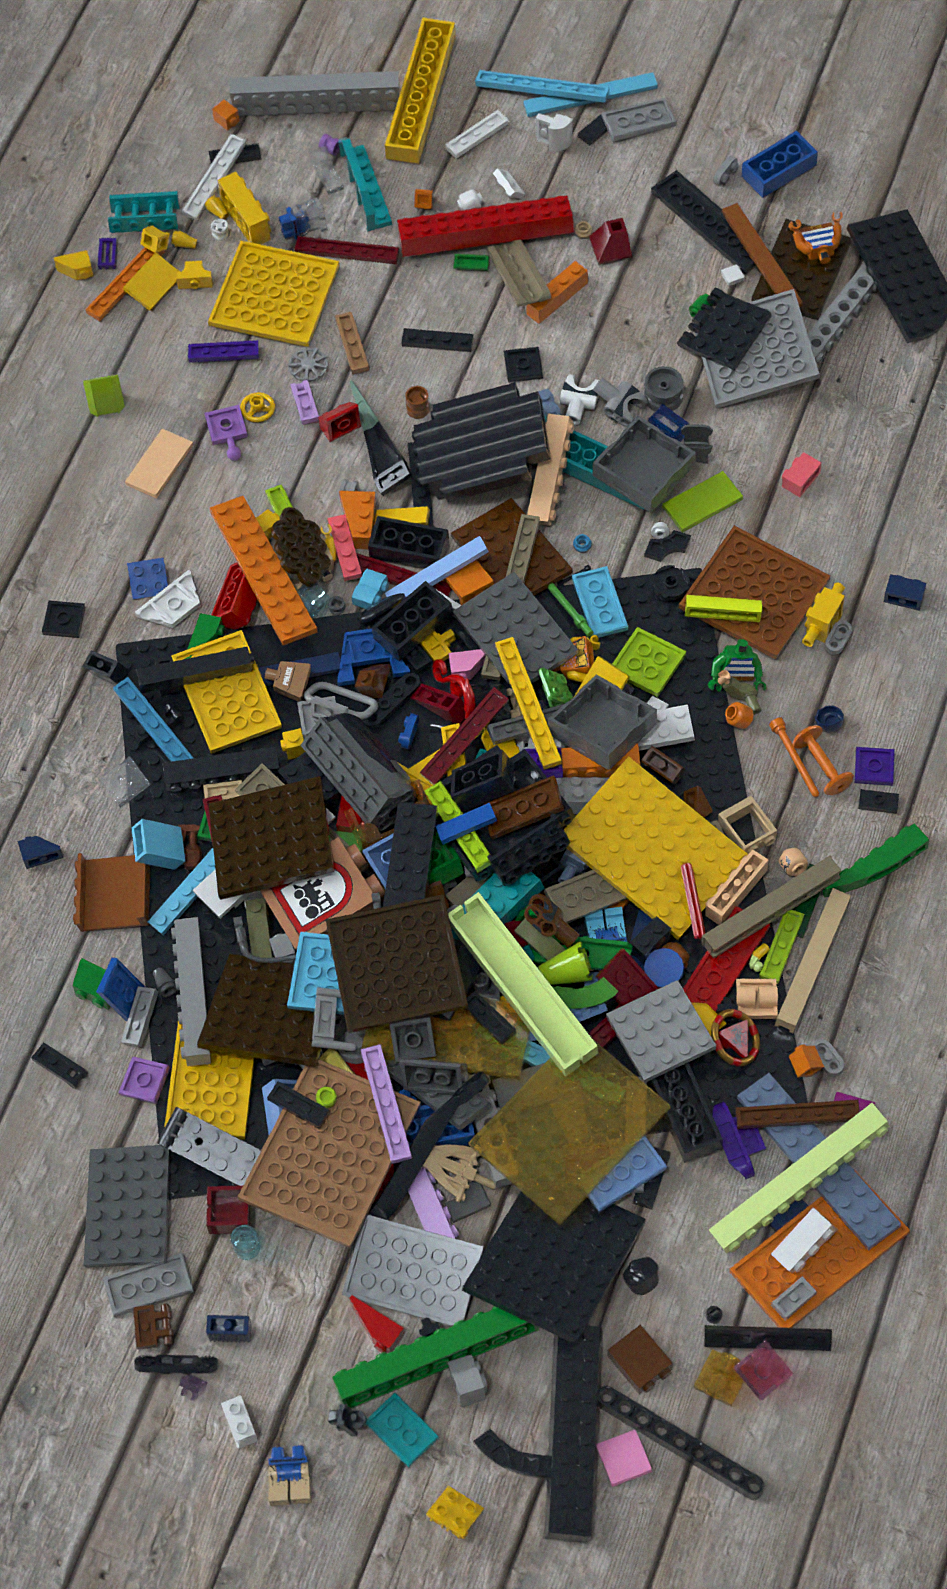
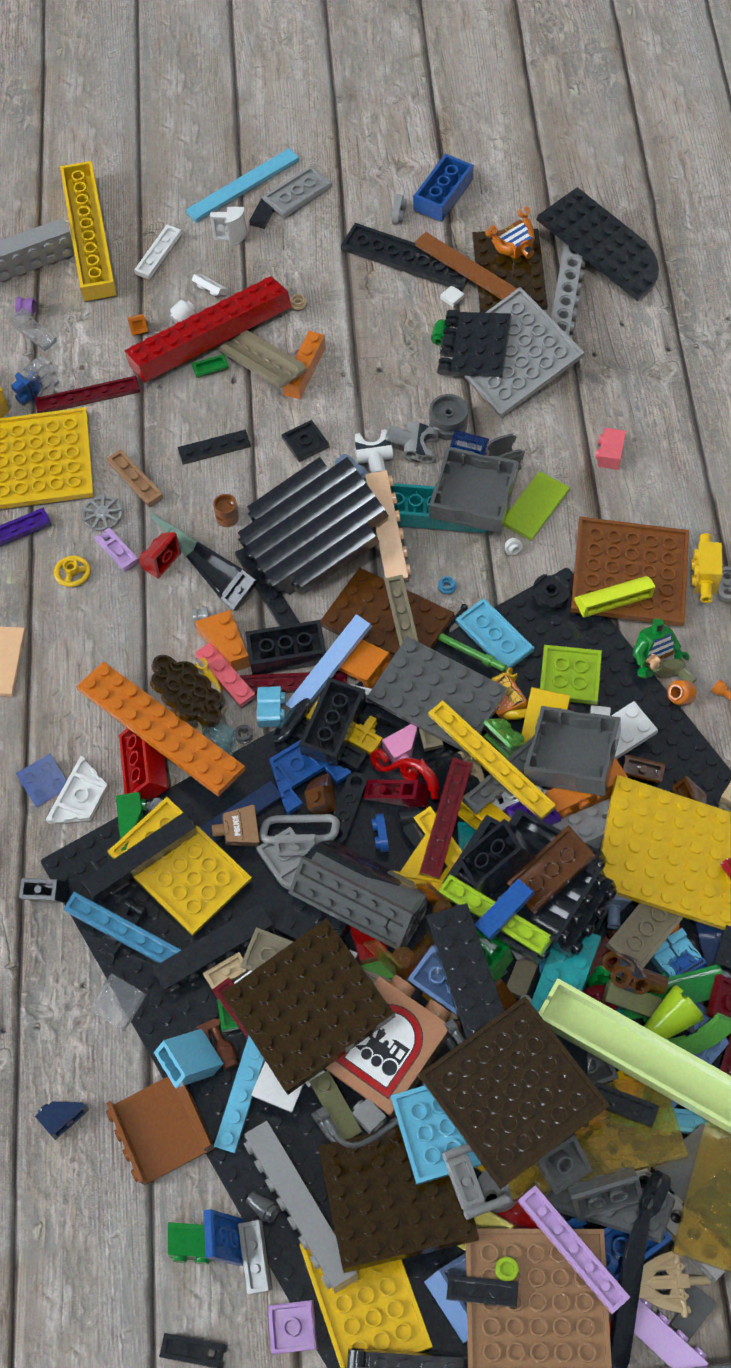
camera: 25 degrees left, 0 degrees up
medium lavender plate [204,405,248,461] -> none
yellow brick [256,509,280,540] -> none
lime tile [265,484,292,517] -> none
yellow brick [280,728,306,760] -> none
teal plate [338,137,392,231] -> none
yellow tile [374,507,430,525] -> none
medium azure plate [475,70,610,102] -> none
dark red slope [589,218,632,265] -> none
black tile [644,530,691,562] -> none

